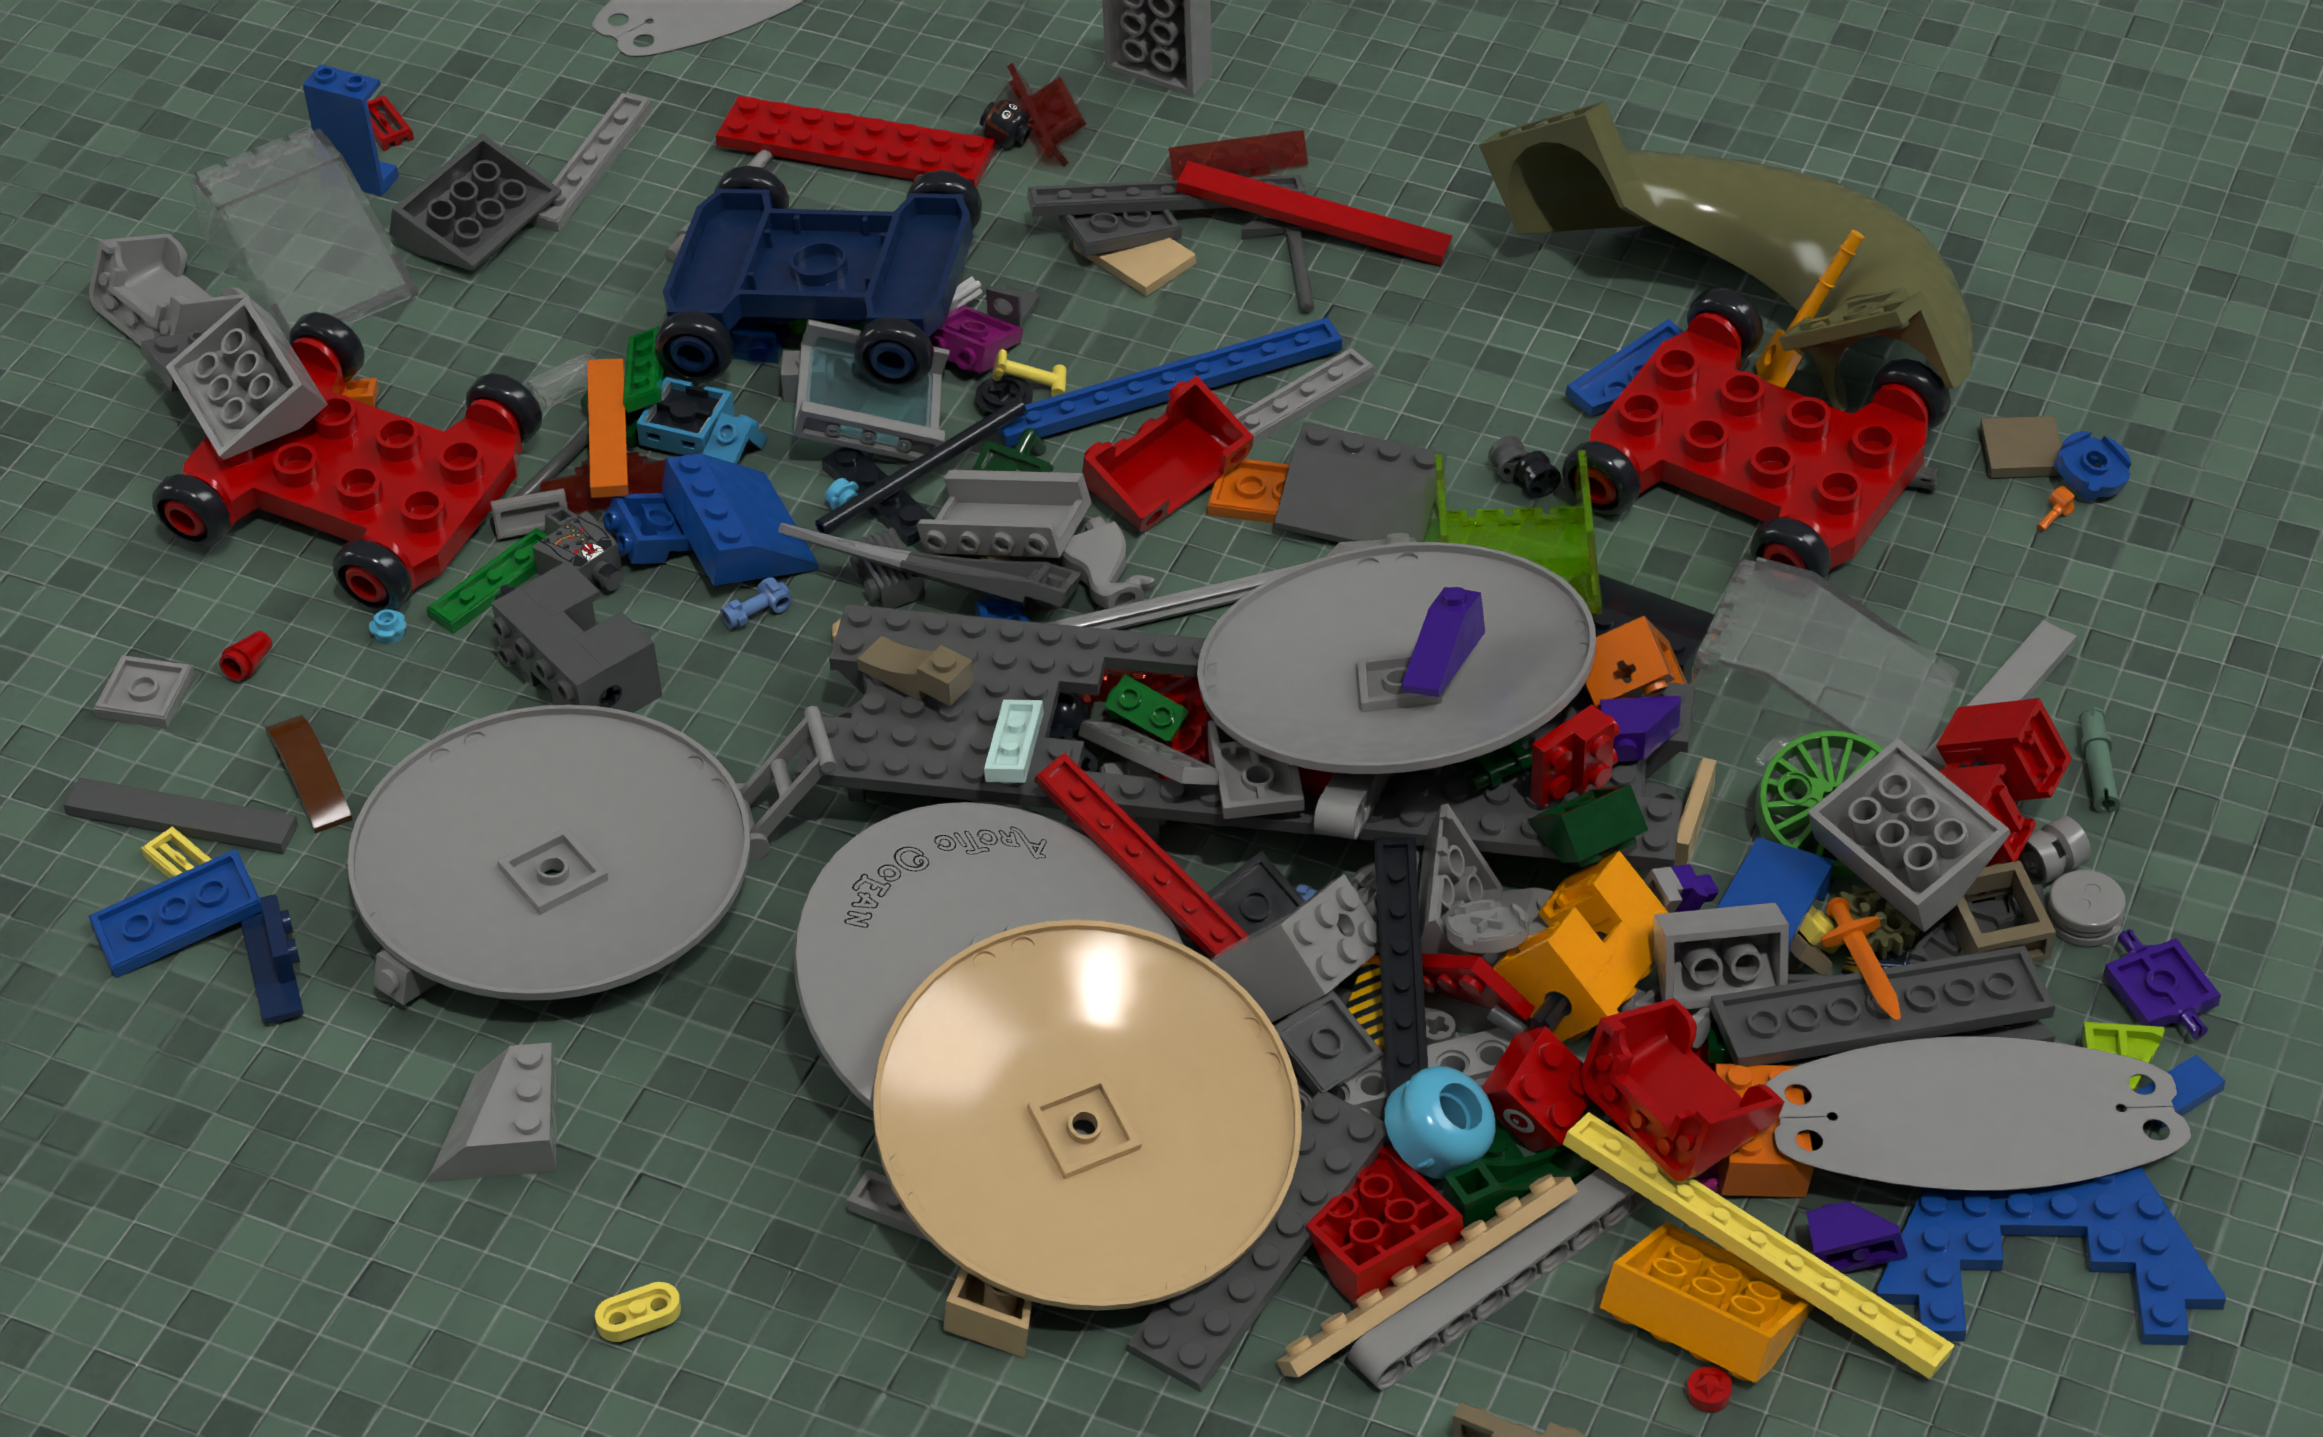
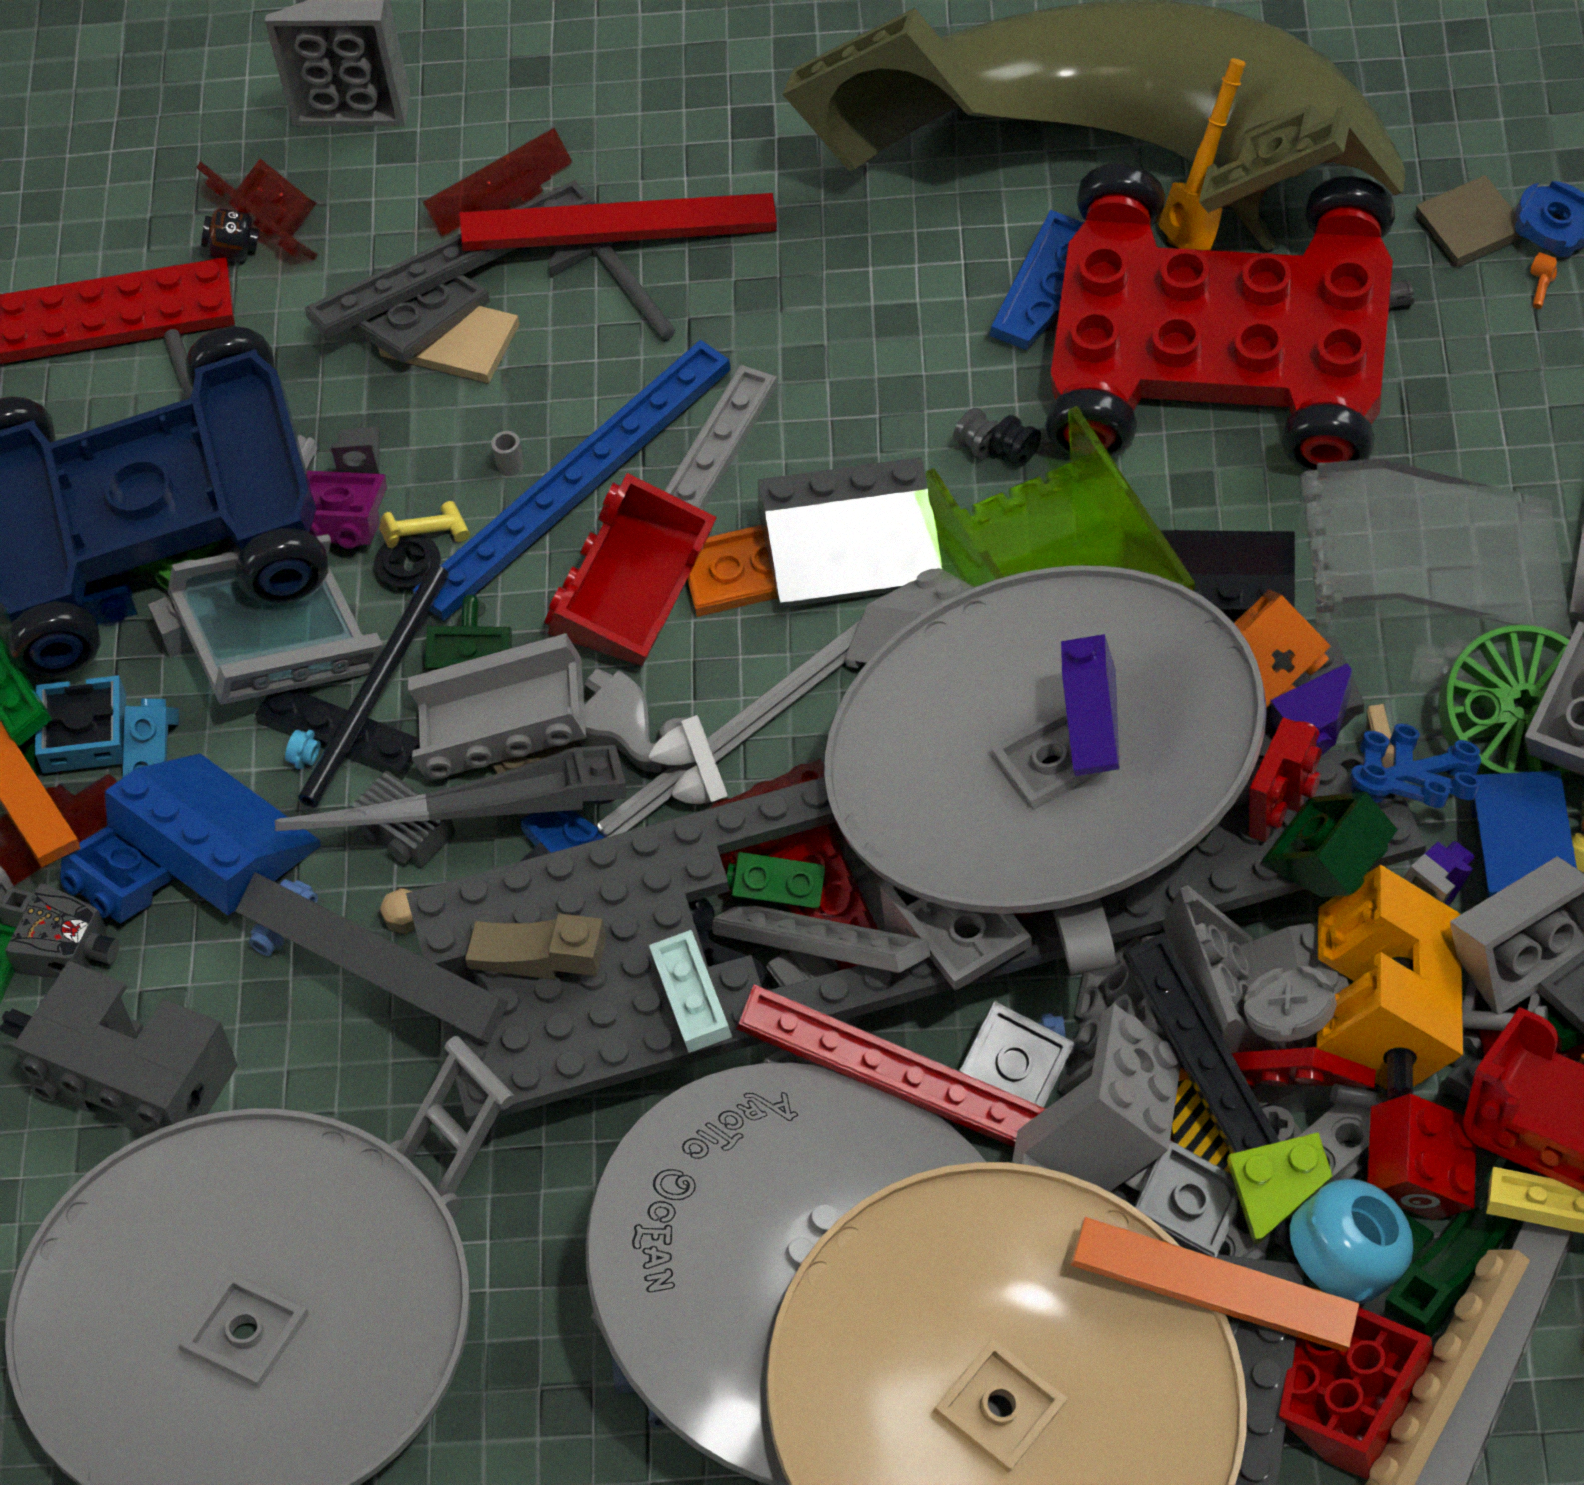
camera: 20 degrees left, 10 degrees up
none -> dark grey tile [236,872,509,1043]
none -> light grey hinge [491,431,524,476]
none -> white tile [649,715,729,804]
none -> orange tile [1071,1217,1359,1352]
none -> lime wing [1227,1132,1333,1244]
none -> blue plant [1350,723,1481,808]

